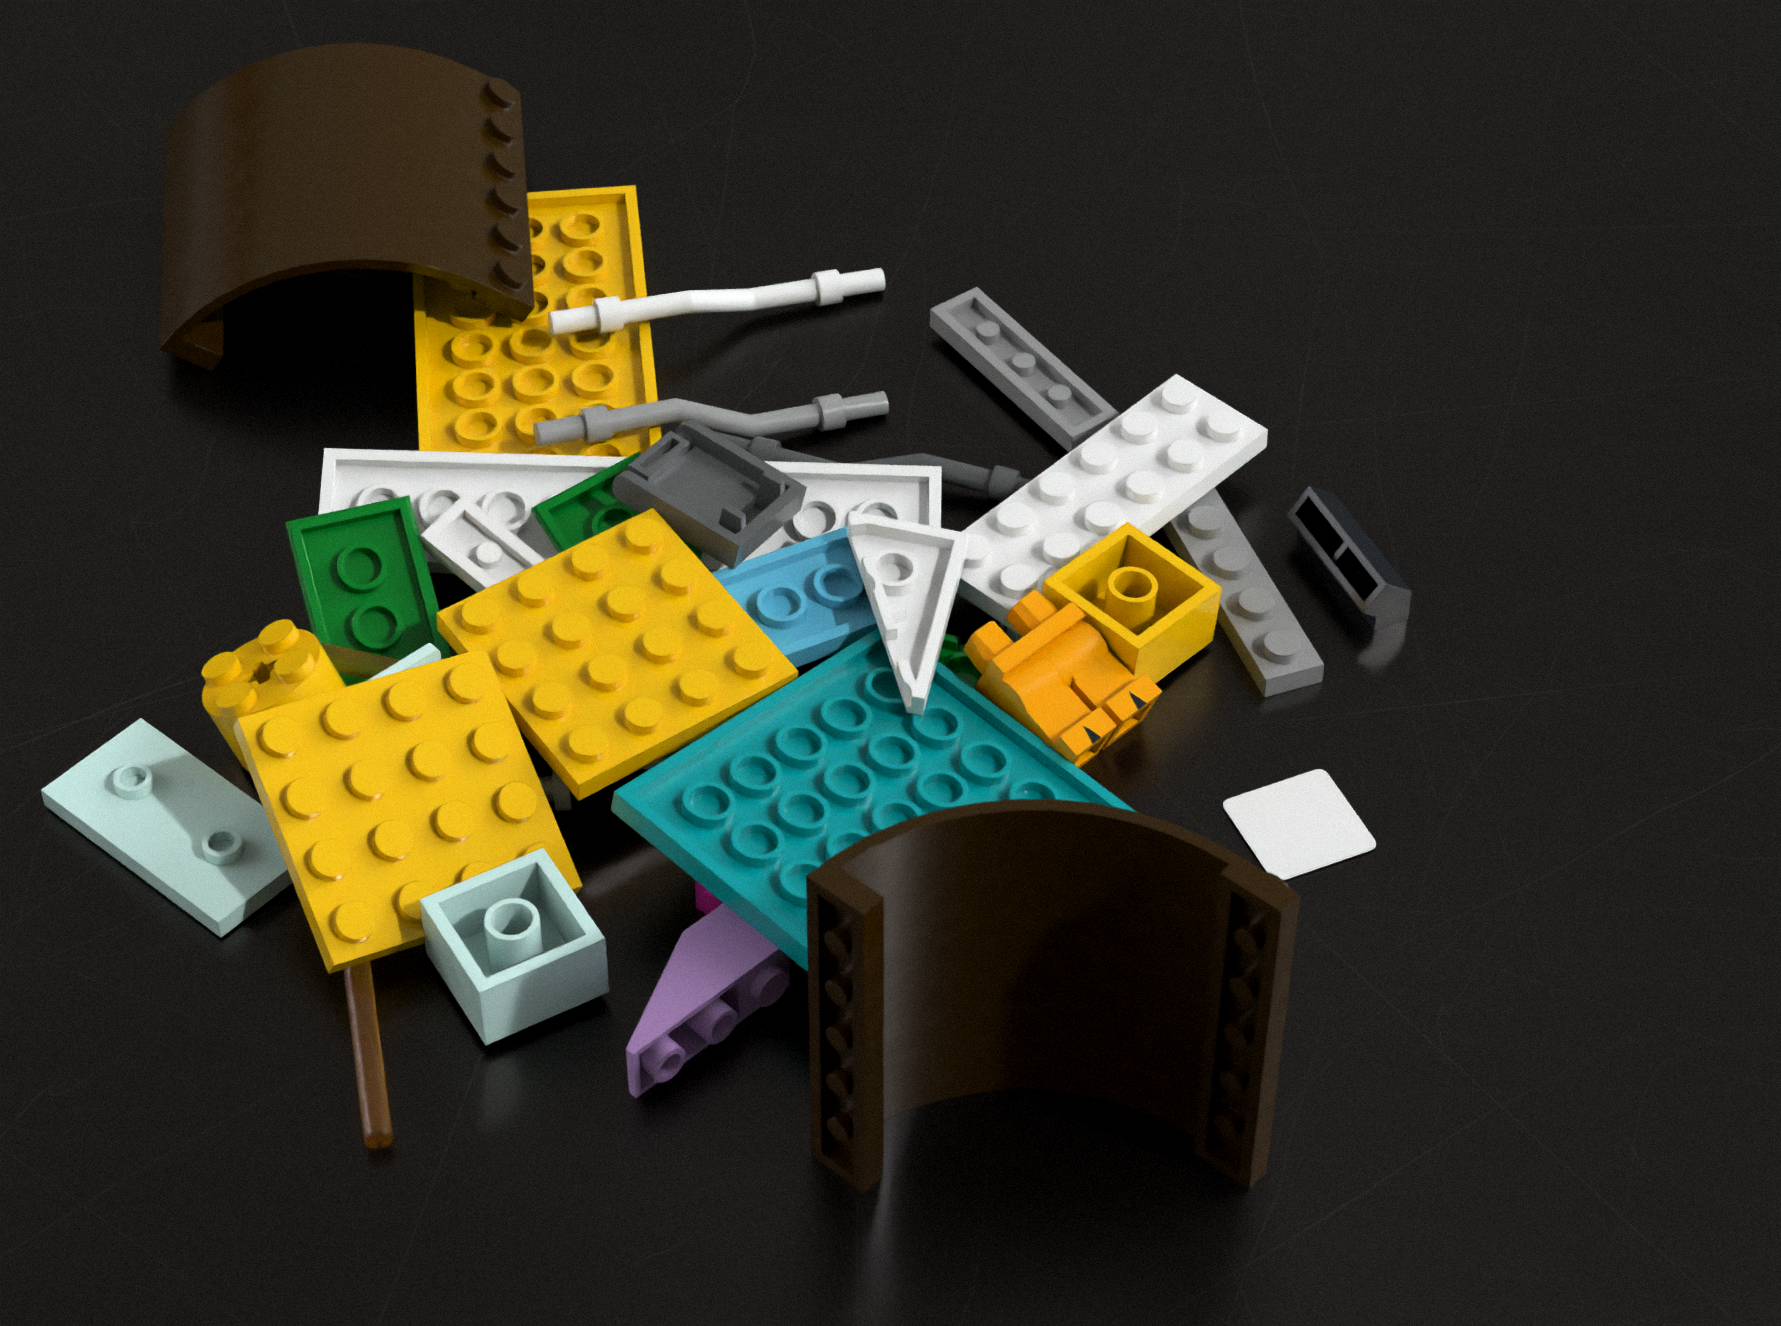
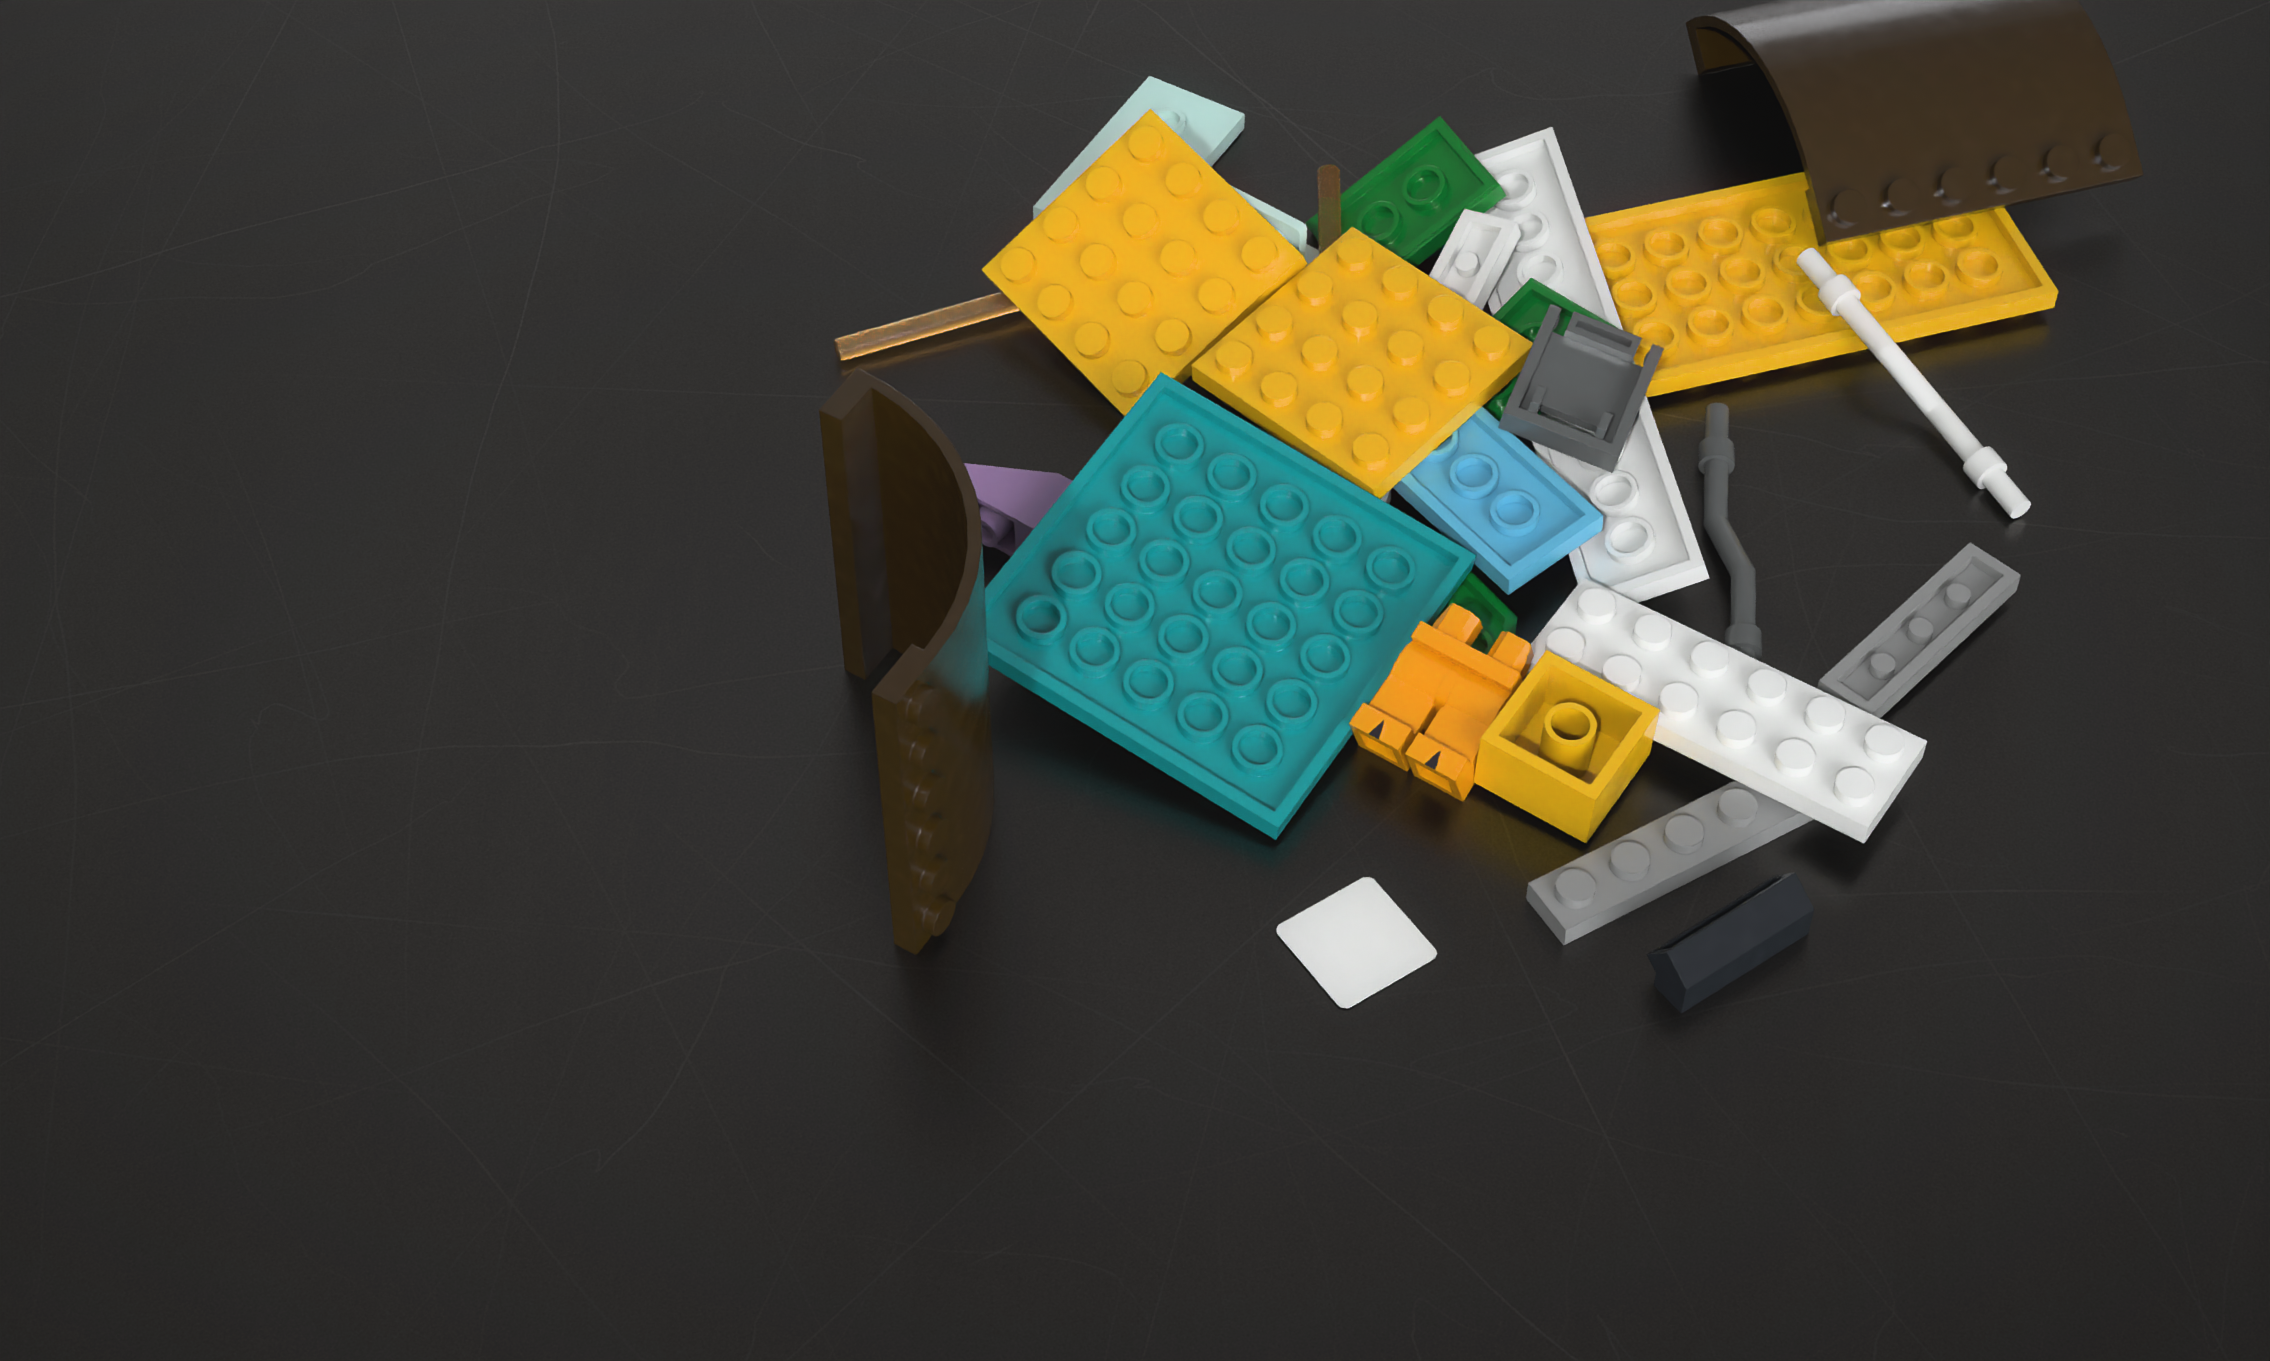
camera: 80 degrees right, 5 degrees up
yellow brick [201,619,347,771] -> none
light aqua brick [419,848,610,1045] -> none
light grey bar [533,391,889,447] -> none
white wing [847,510,969,715] -> none

